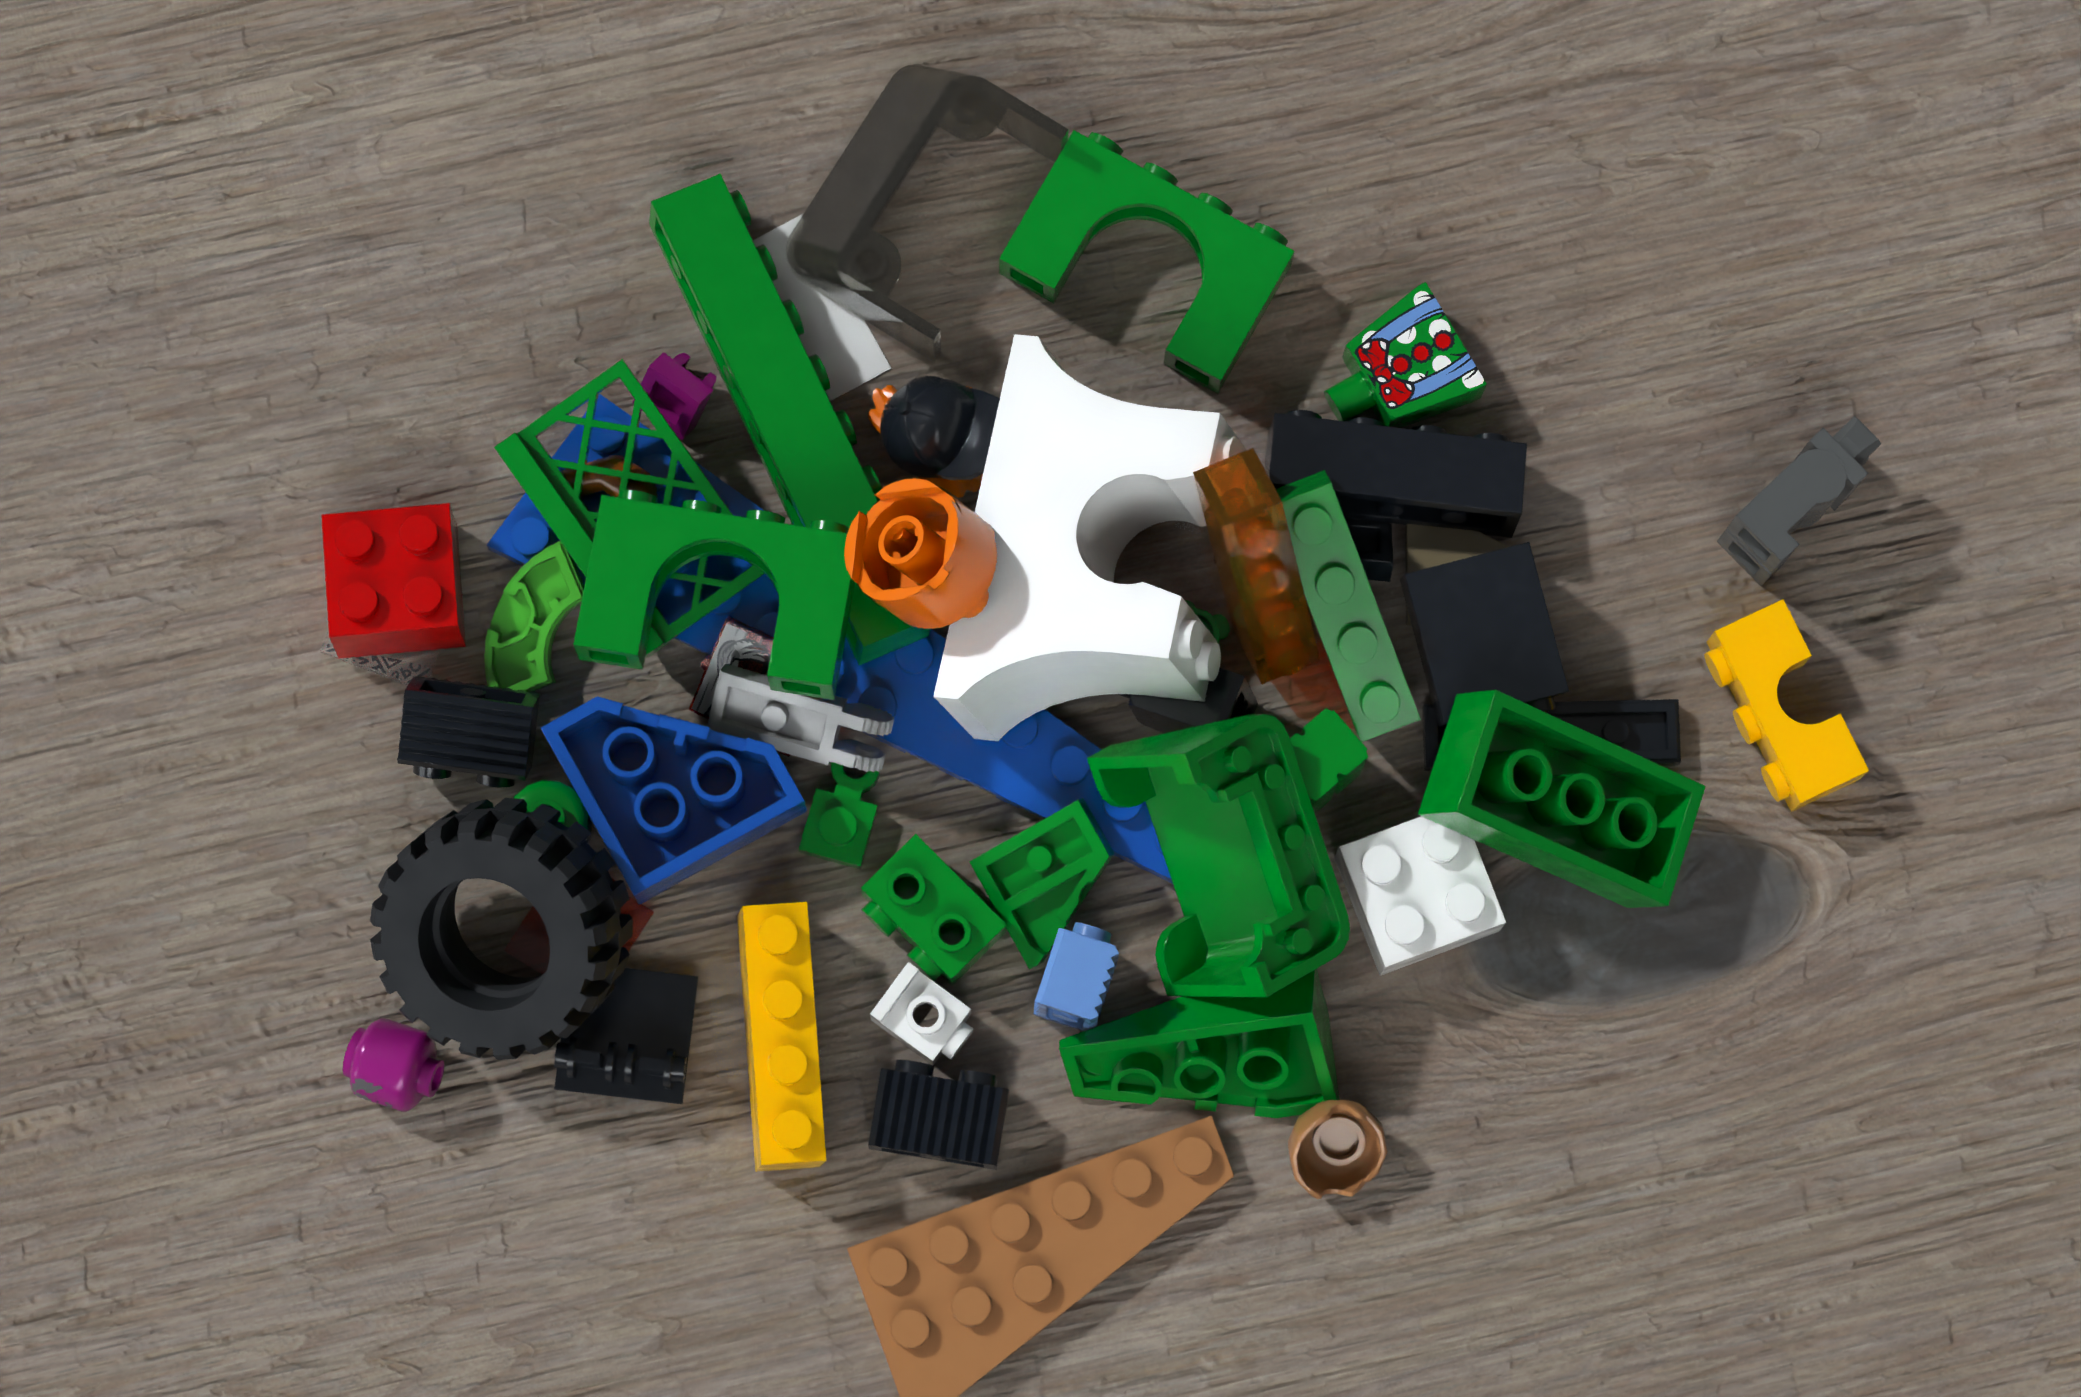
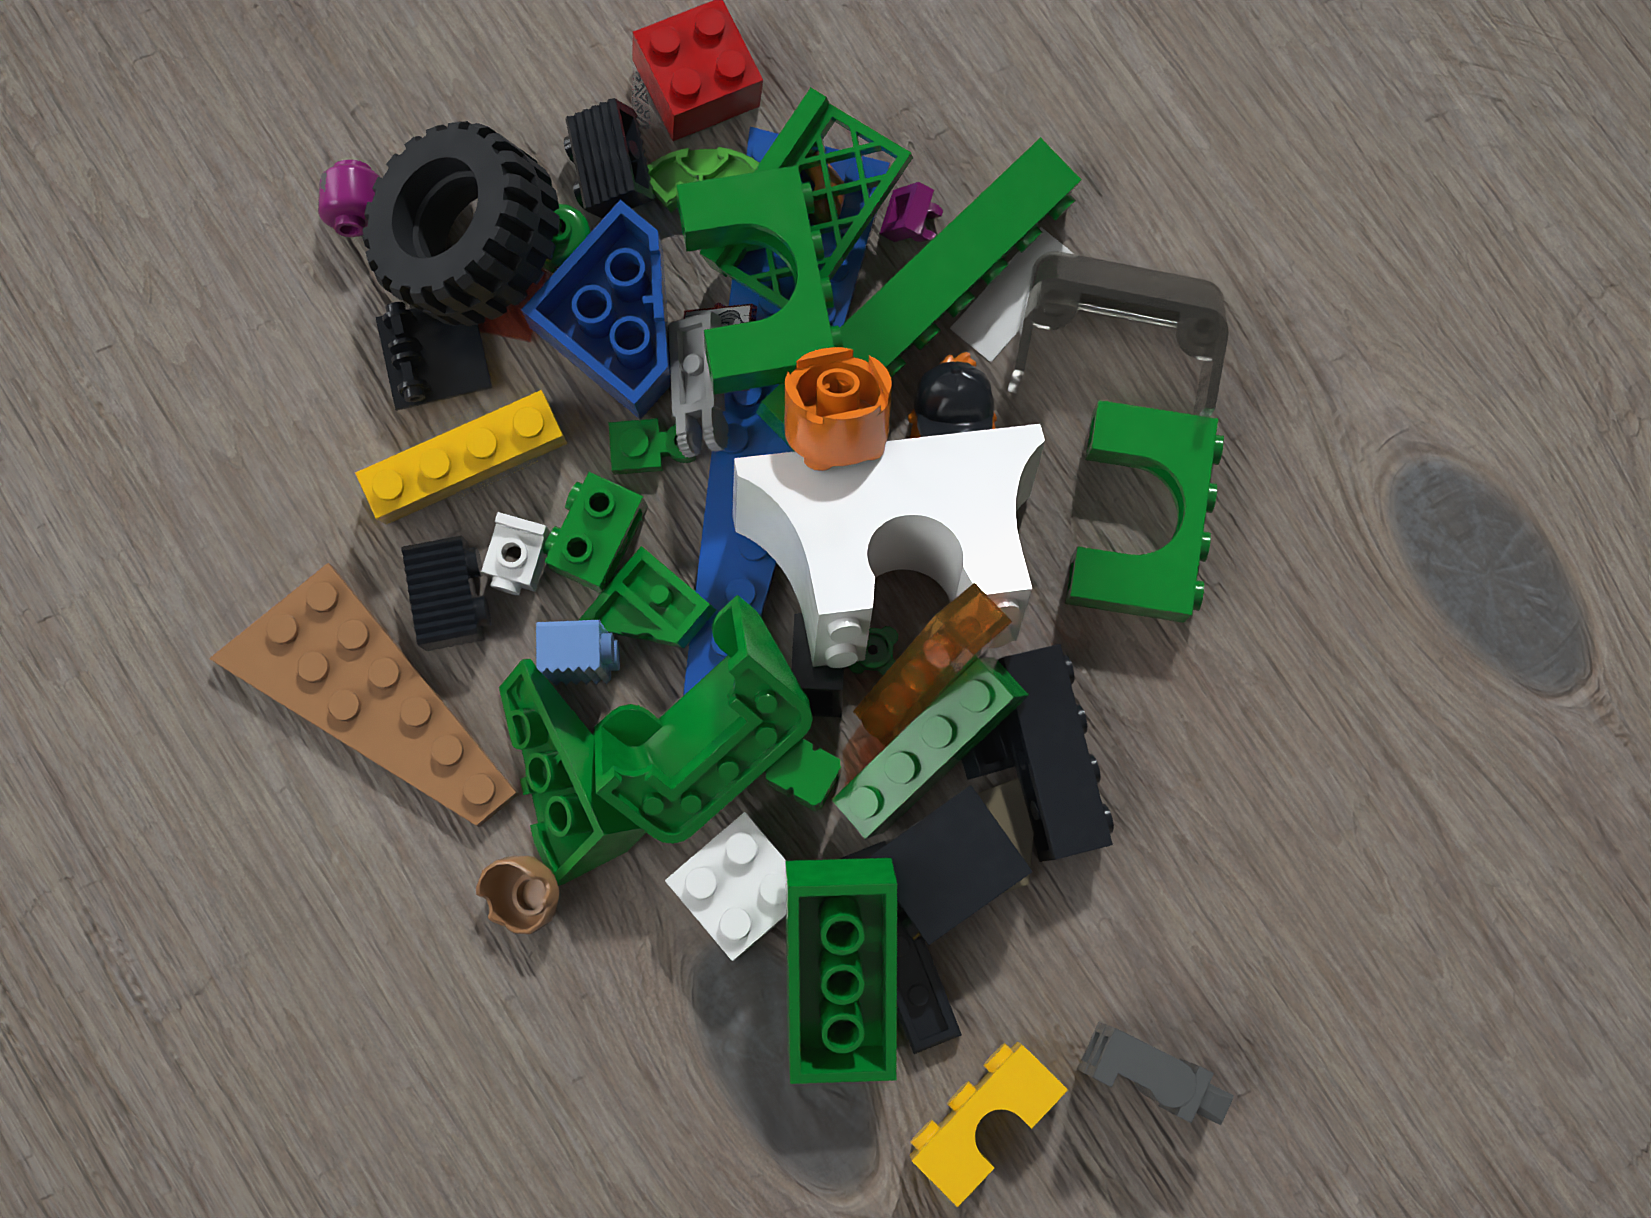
camera: 75 degrees right, 0 degrees up
torso [1324,282,1487,428] -> none

